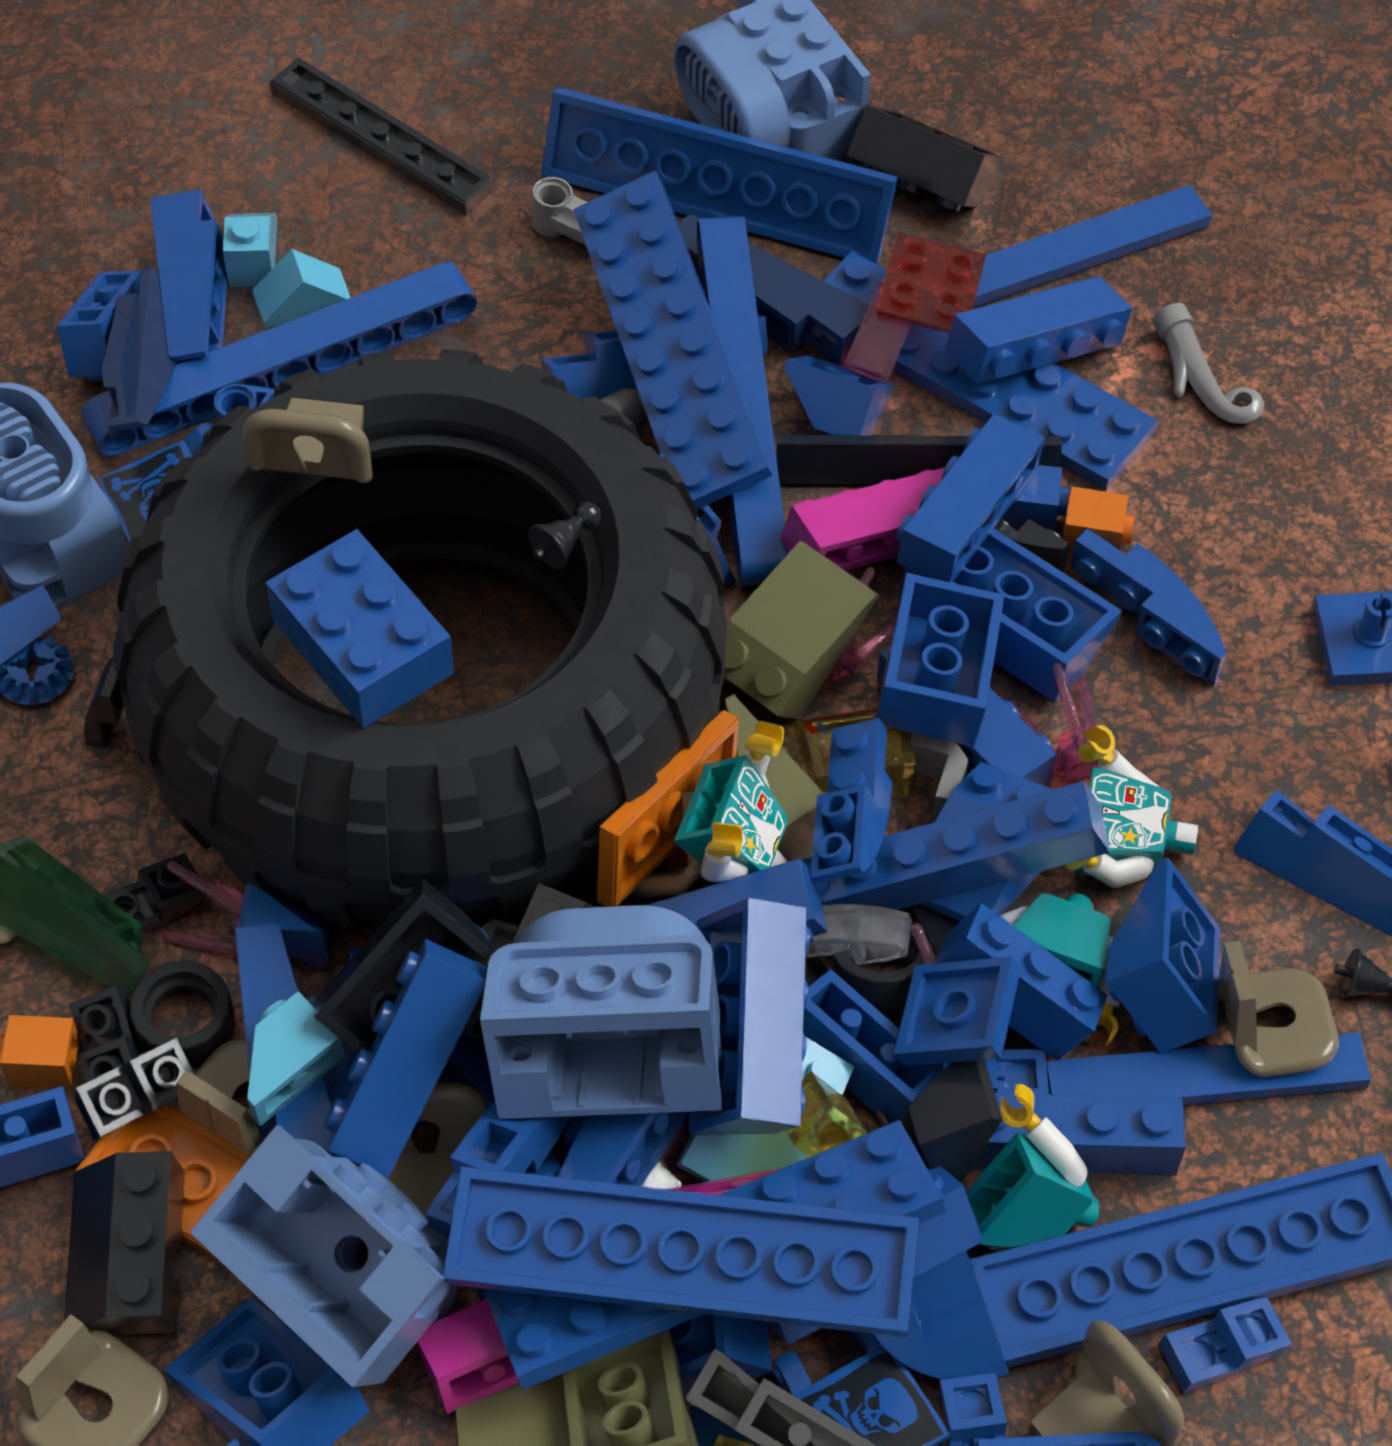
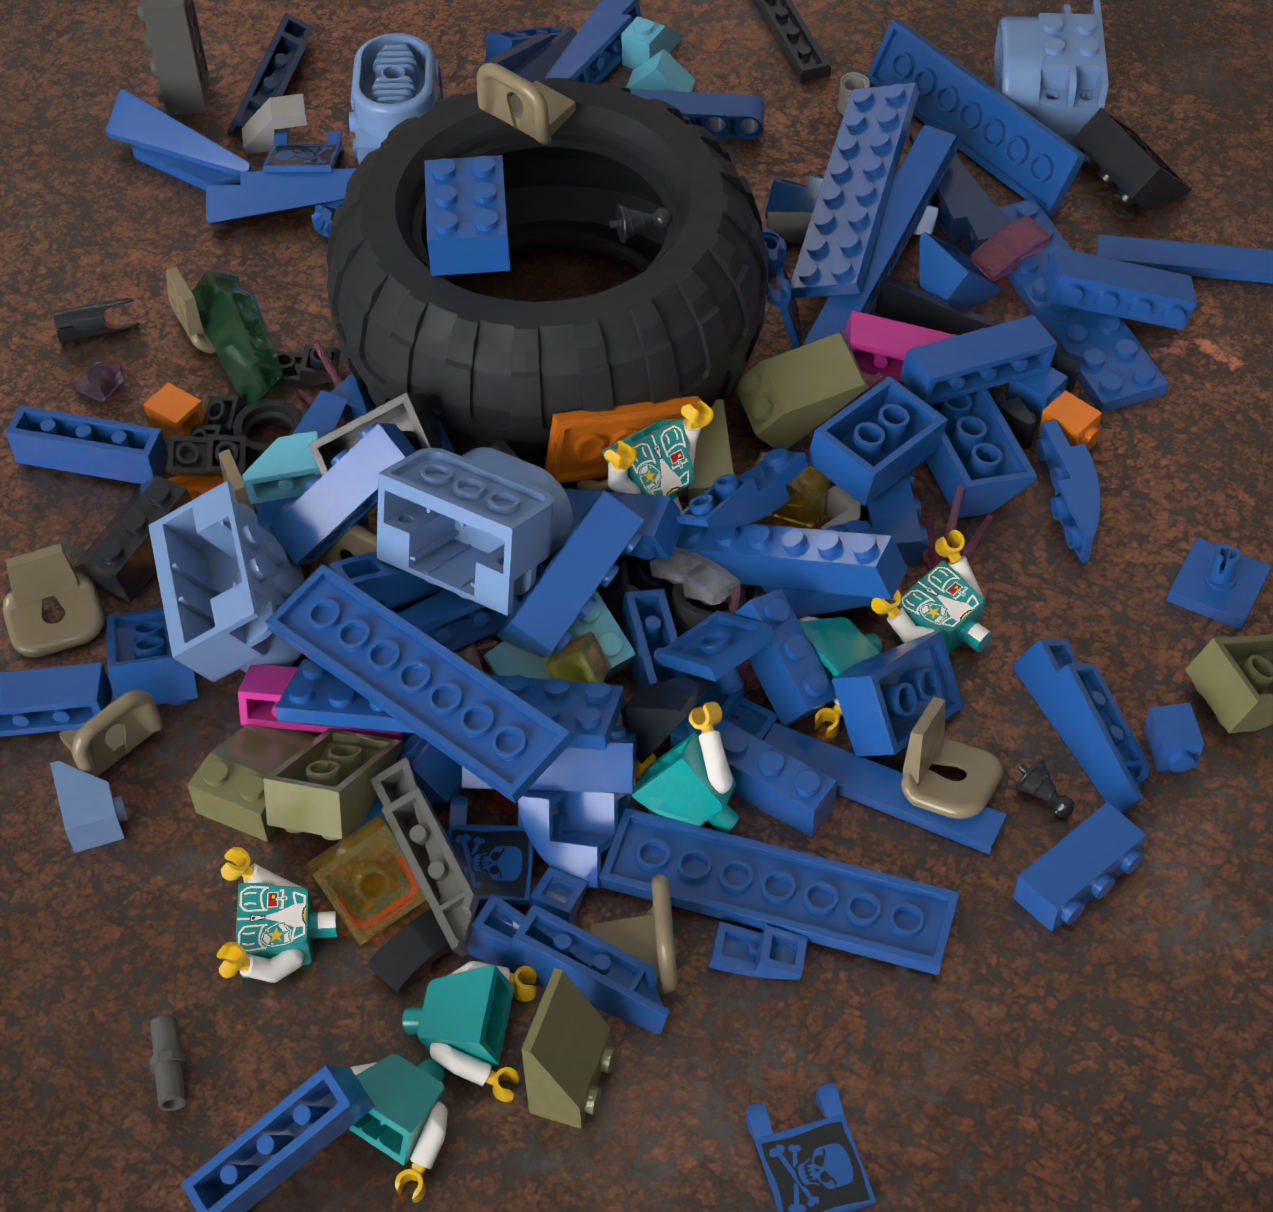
camera: 35 degrees right, 5 degrees down
clear red bracket [876,231,986,334] -> none
light grey plant [1152,303,1264,425] -> none

